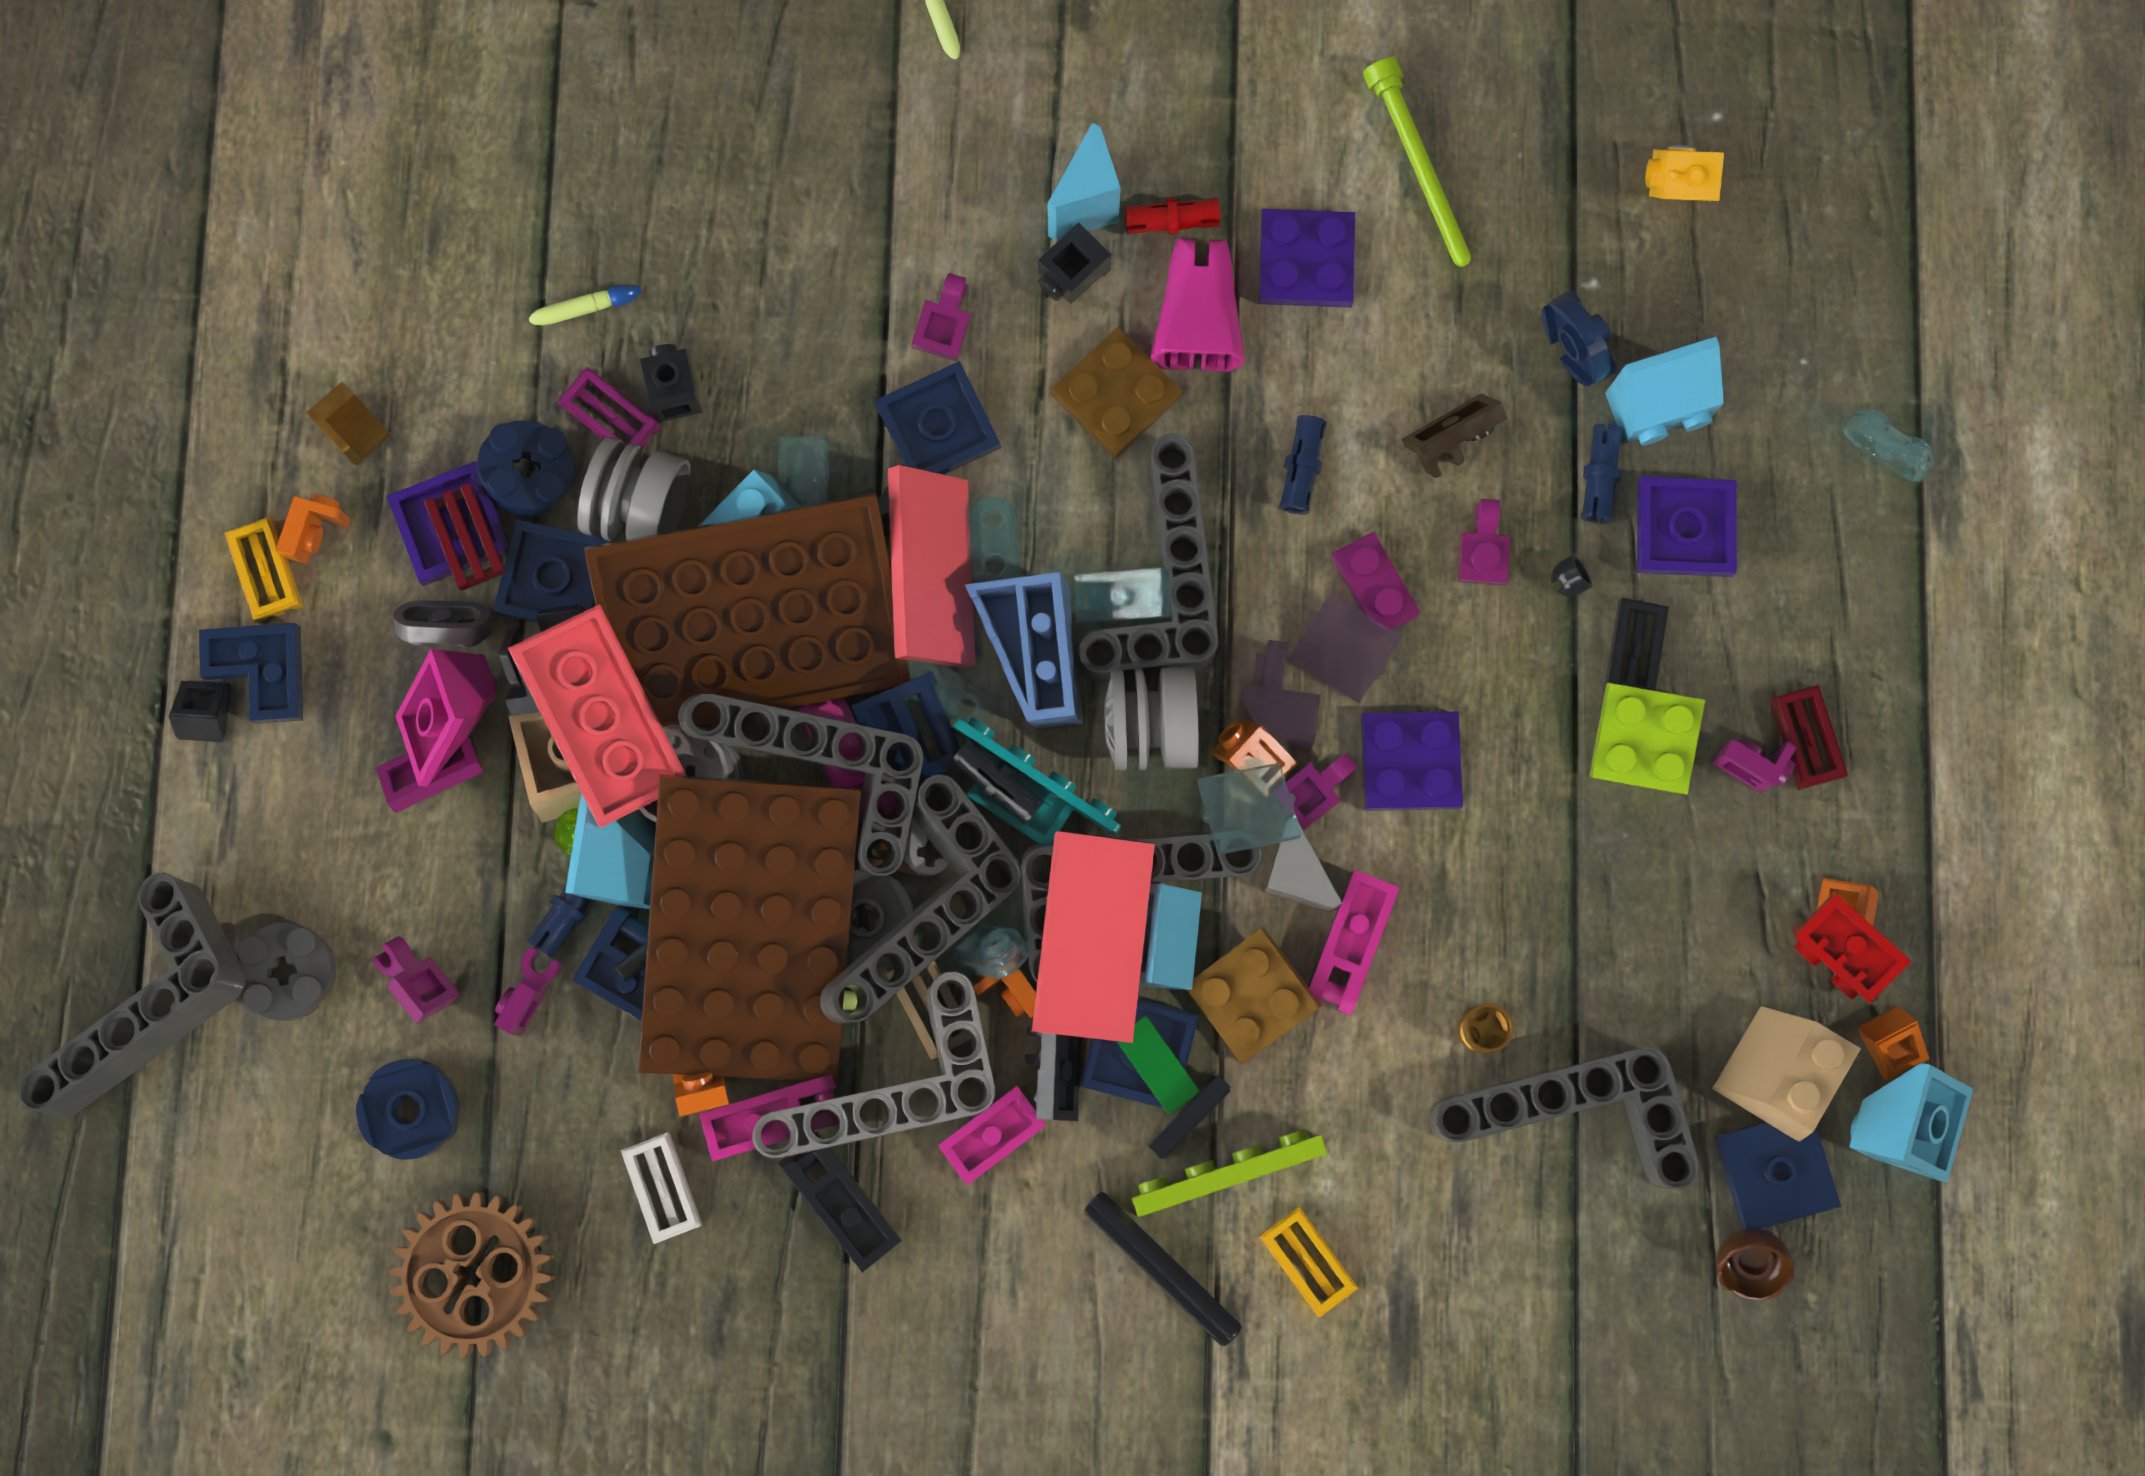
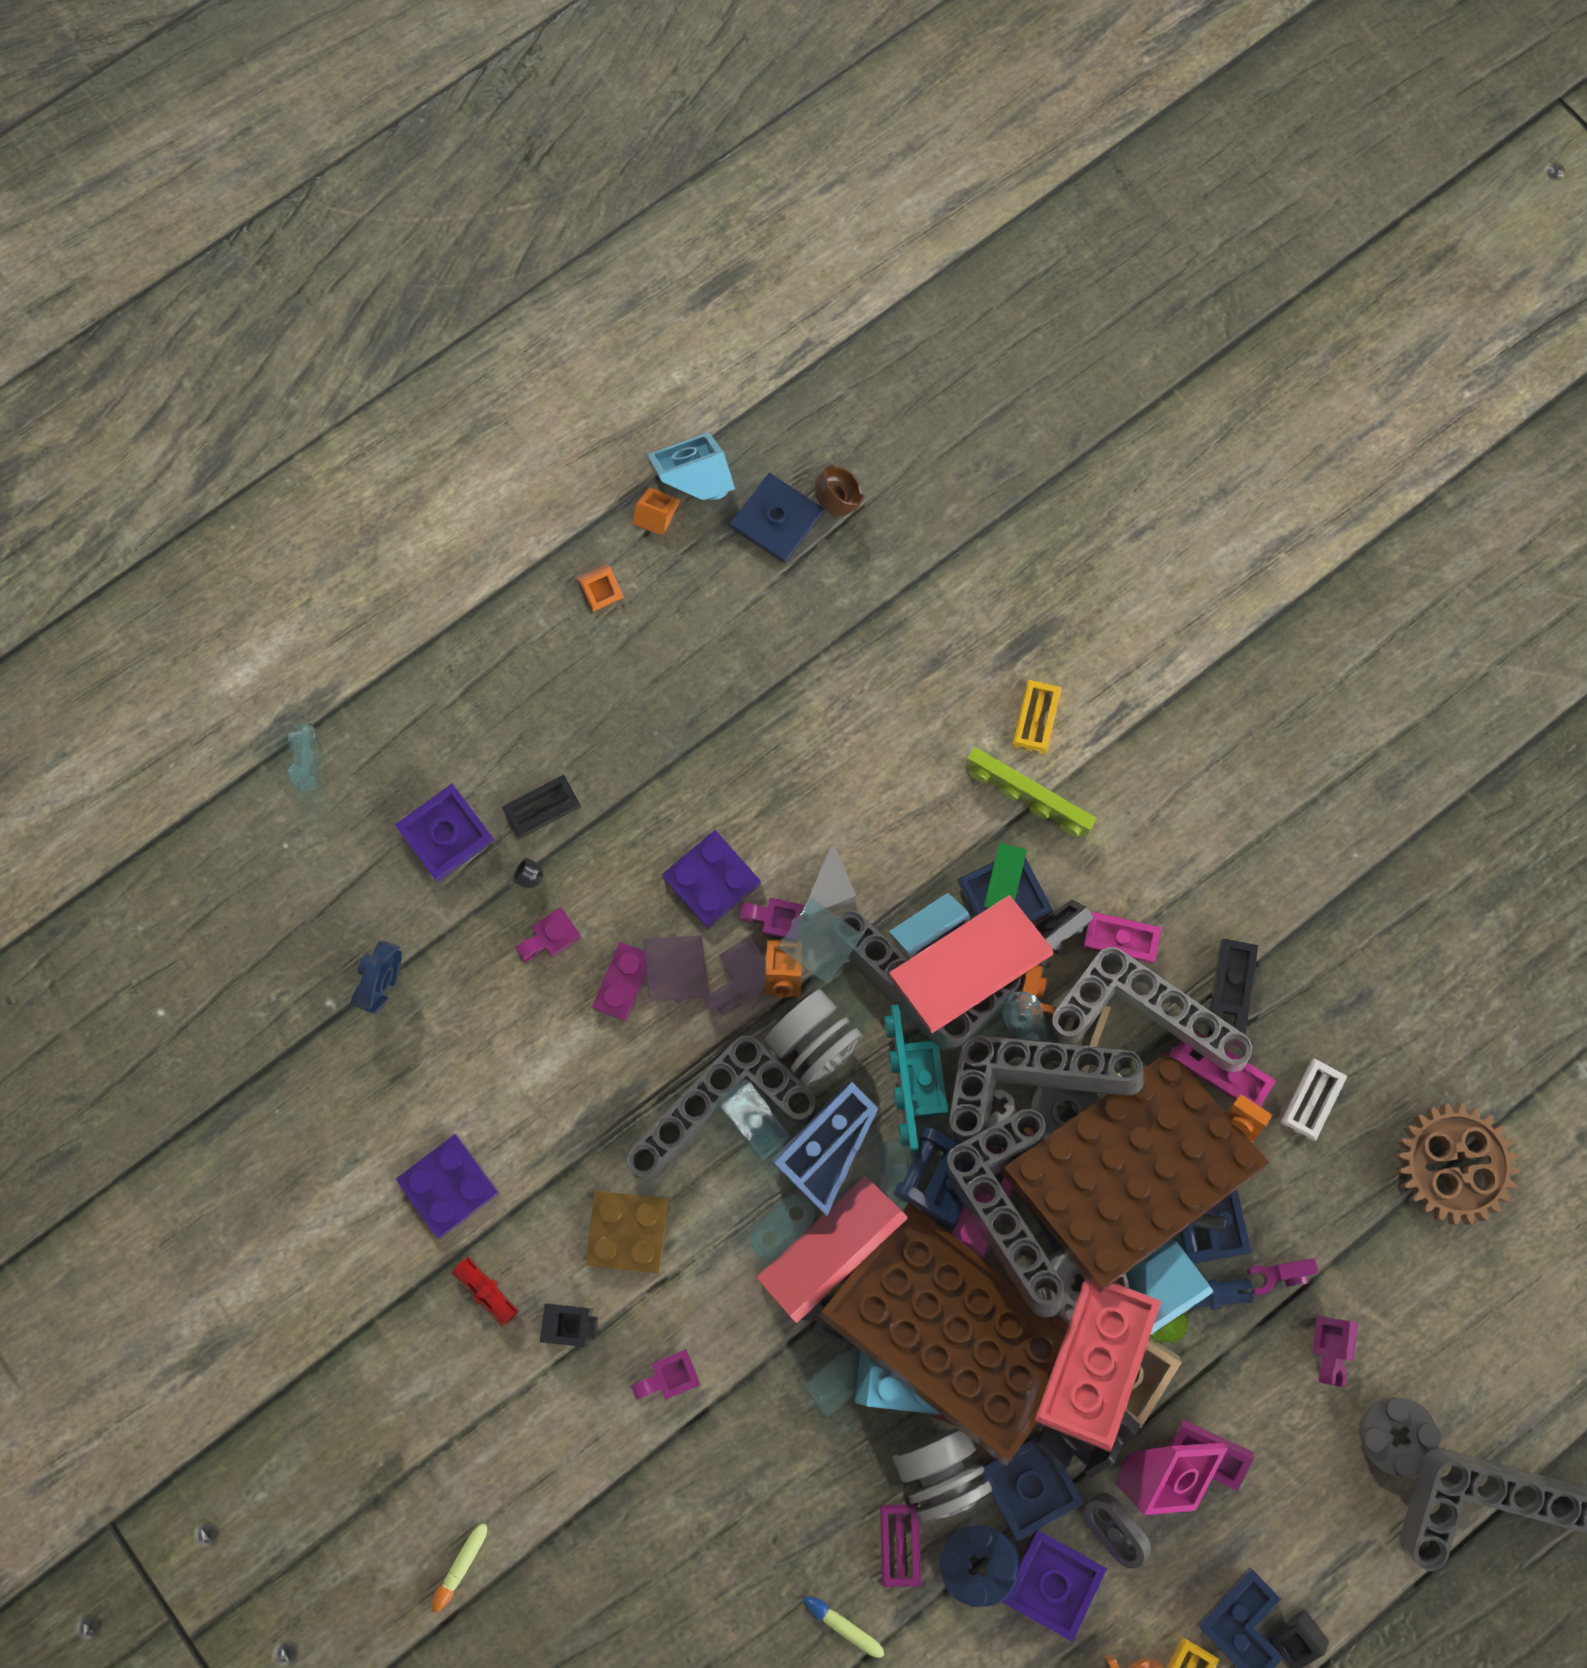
camera: 125 degrees left, 5 degrees down
dark blue plate [356,1060,460,1160] -> none
dark red tile [424,483,506,591] -> none
black brick [639,344,703,423] -> none
dark blue plate [874,361,1001,475] -> none
black pin [950,738,1044,825] -> none
medium azure slope [1048,123,1121,241] -> none
black axle [1084,1192,1242,1347] -> none
black tile [1148,1075,1231,1159] -> none
dark pink piece [1150,238,1245,372] -> none
pearl gold plate [1187,927,1322,1065] -> none
dark blue pin [1279,415,1327,515] -> none
dark pink plate [1308,870,1400,1015] -> none
lime piece [1362,57,1471,267] -> none
dark brown plate [1401,394,1508,478] -> none
dark grey beam [1429,1047,1699,1189] -> none
pearl gold wheel [1457,1003,1514,1054] -> none
dark blue pin [1581,424,1624,524] -> none
lime plate [1589,683,1705,795] -> none
medium azure slope [1605,337,1724,446] -> none
yellow head [1645,145,1724,201] -> none
magenta bracket [1711,739,1797,793] -> none
tan slope [1712,1006,1861,1142] -> none
dark red tile [1769,685,1848,791] -> none
red bracket [1791,892,1912,1004] -> none

